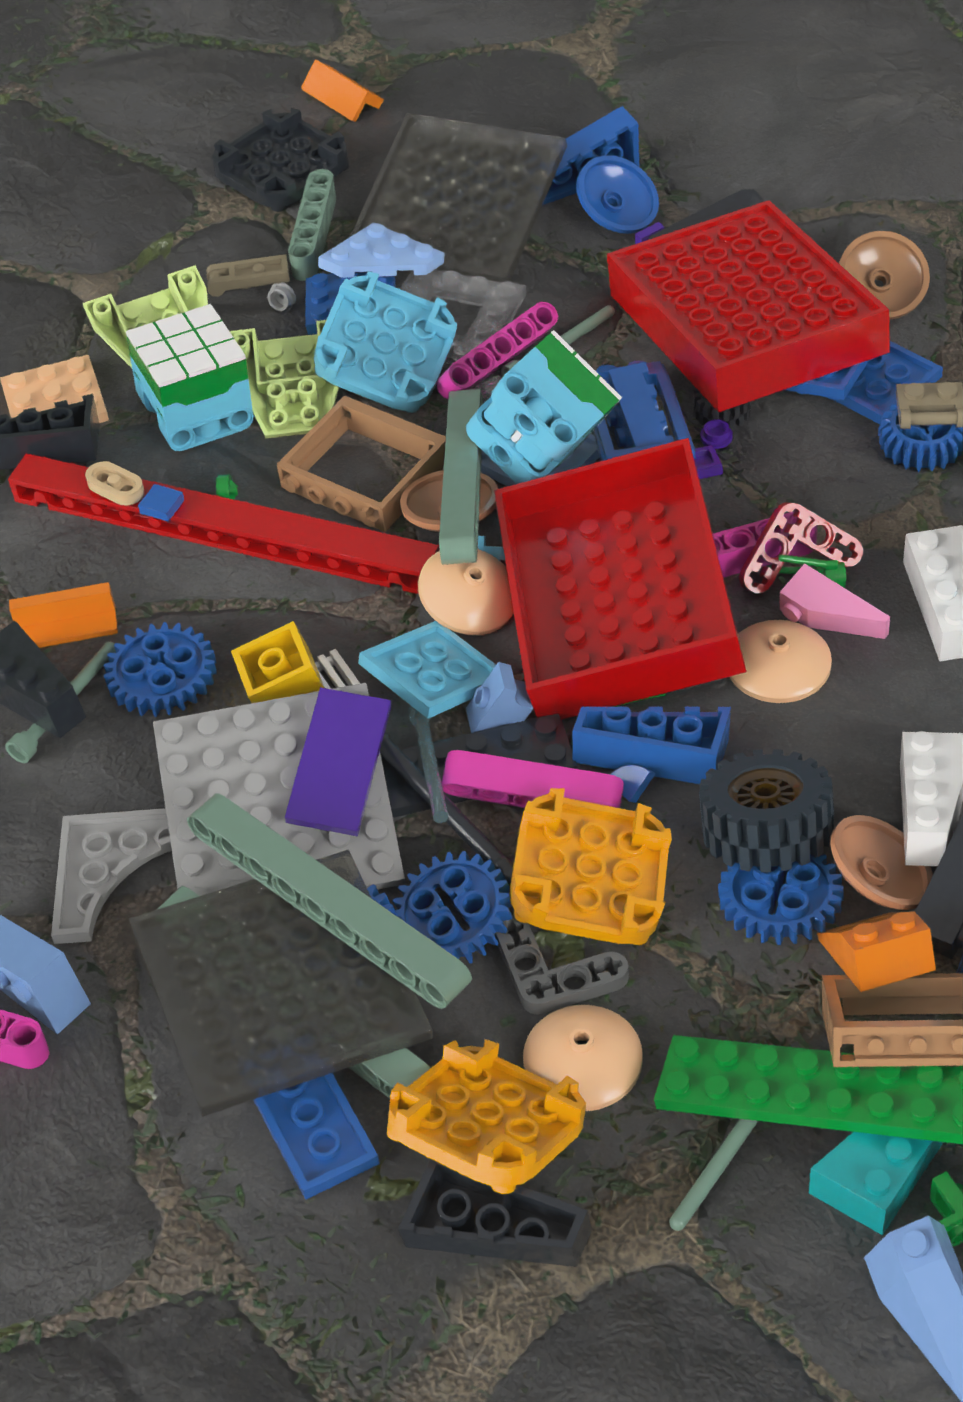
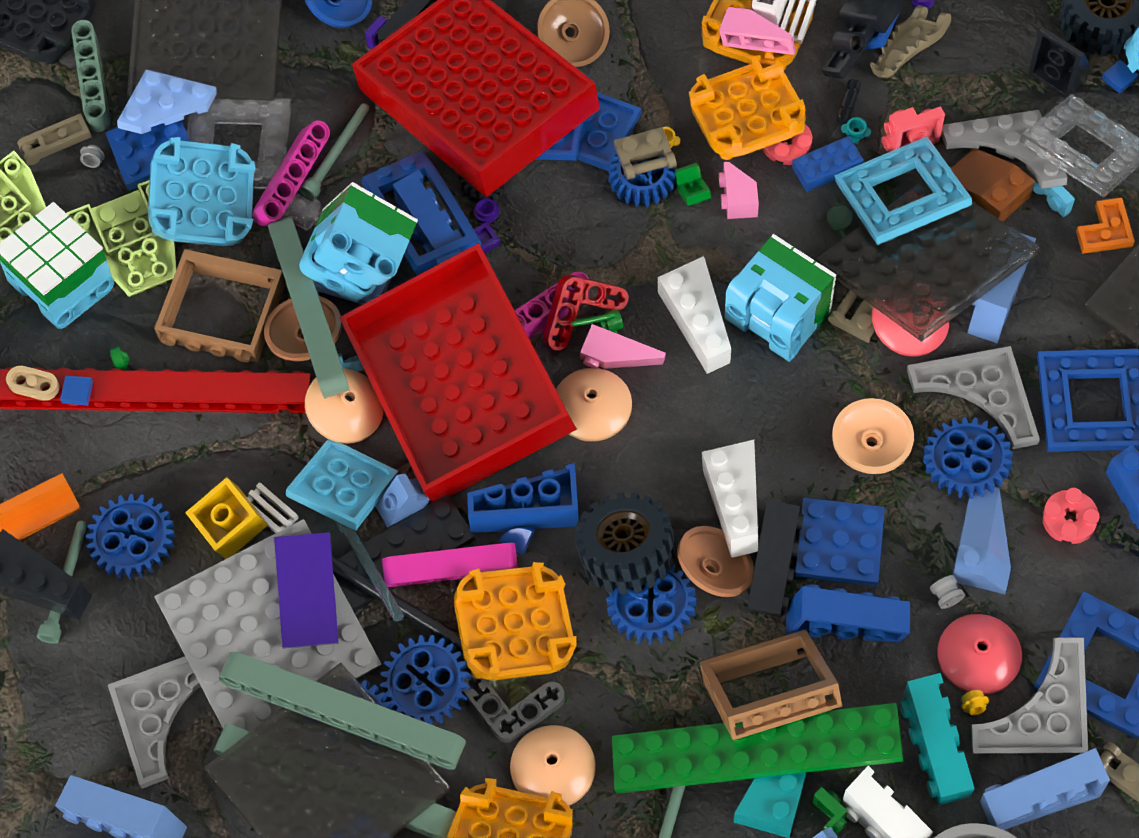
camera: 20 degrees left, 15 degrees up
orange slope [817,911,936,992] -> none

